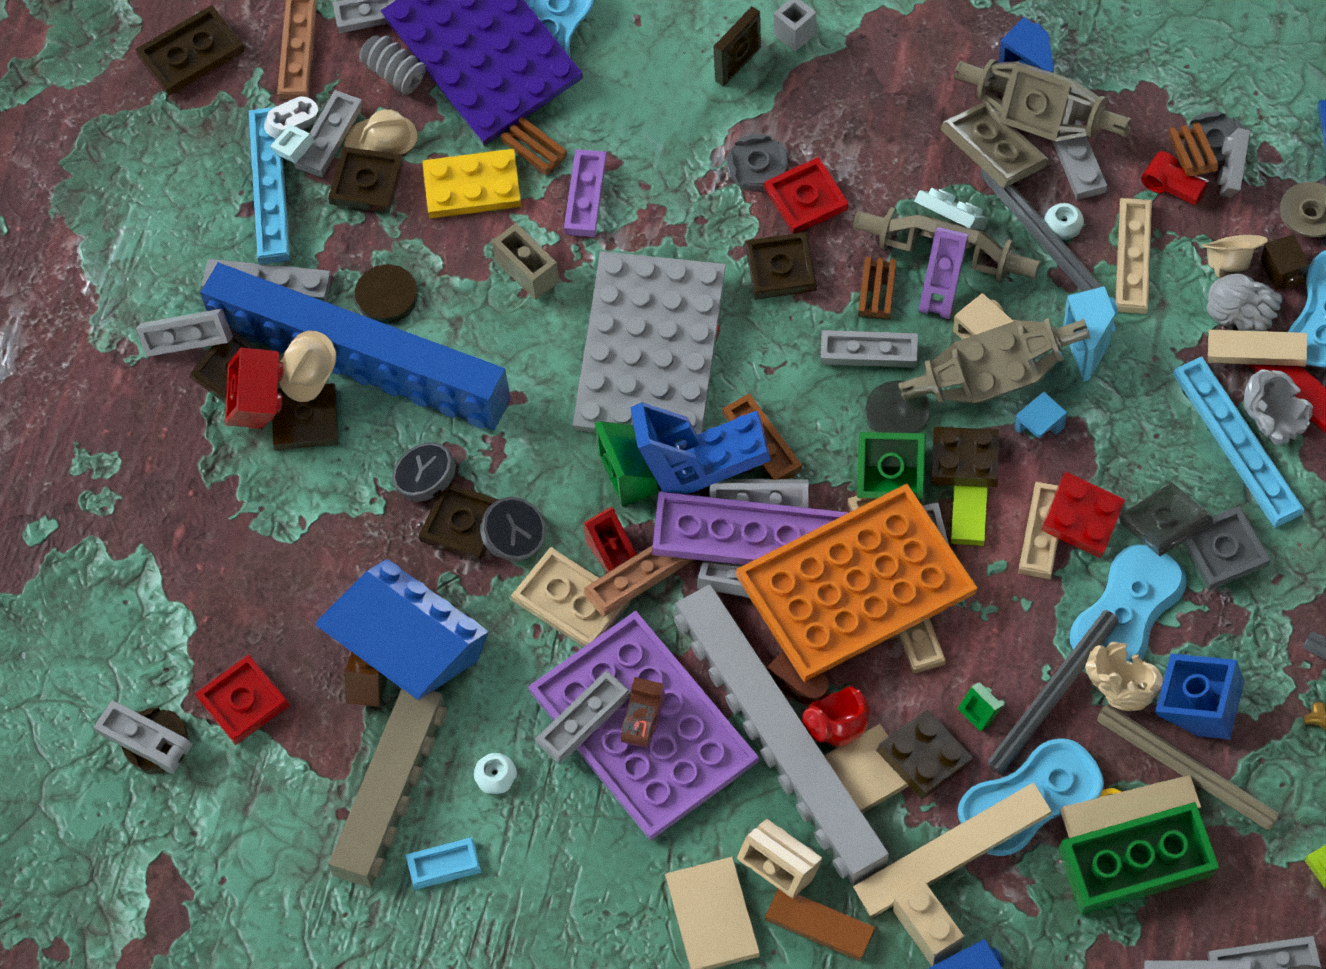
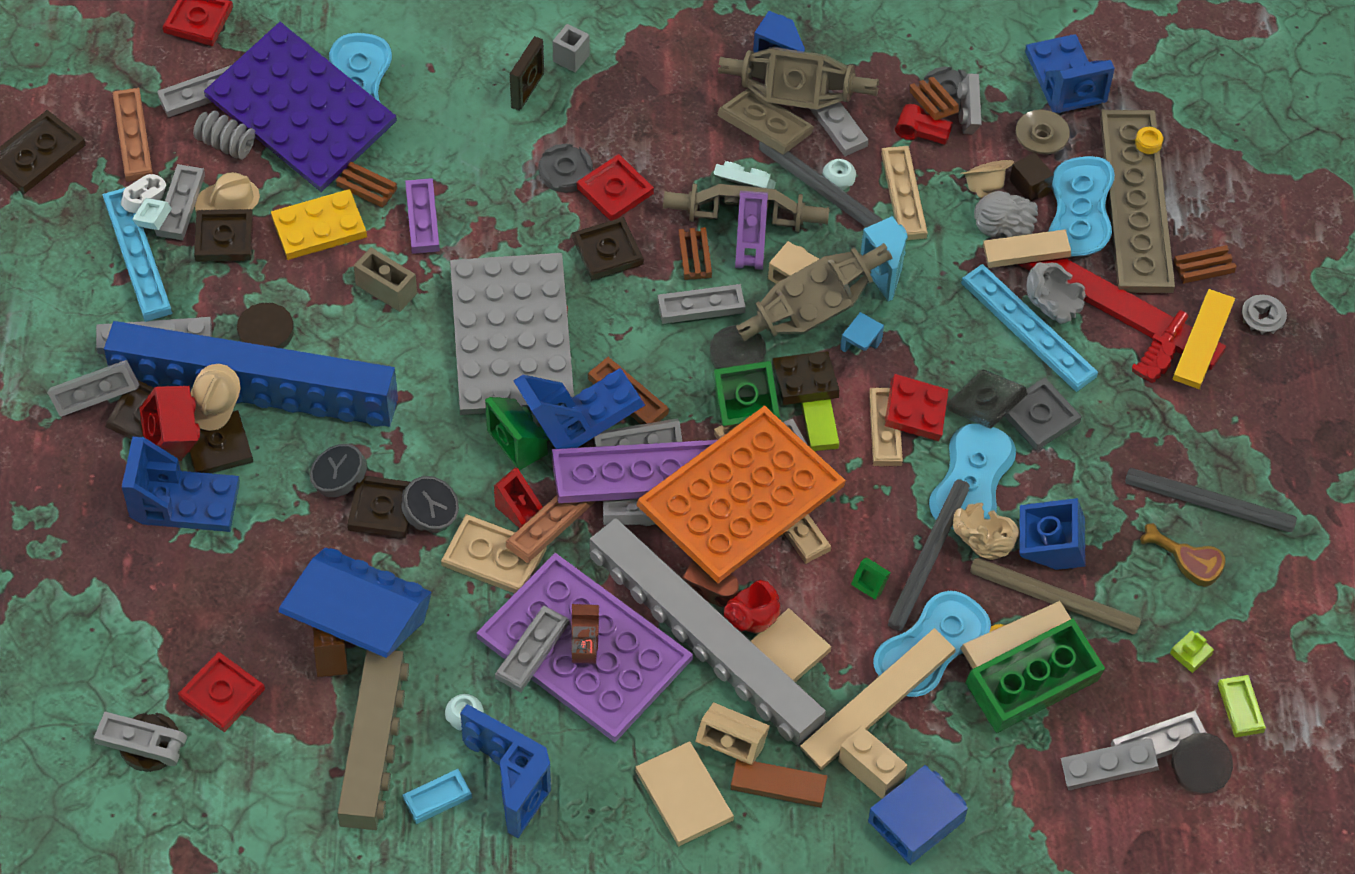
camera: 20 degrees left, 5 degrees down
dark brown plate [876,709,973,800] -> none
none -> blue bracket [122,437,240,532]
none -> blue bracket [460,704,551,838]

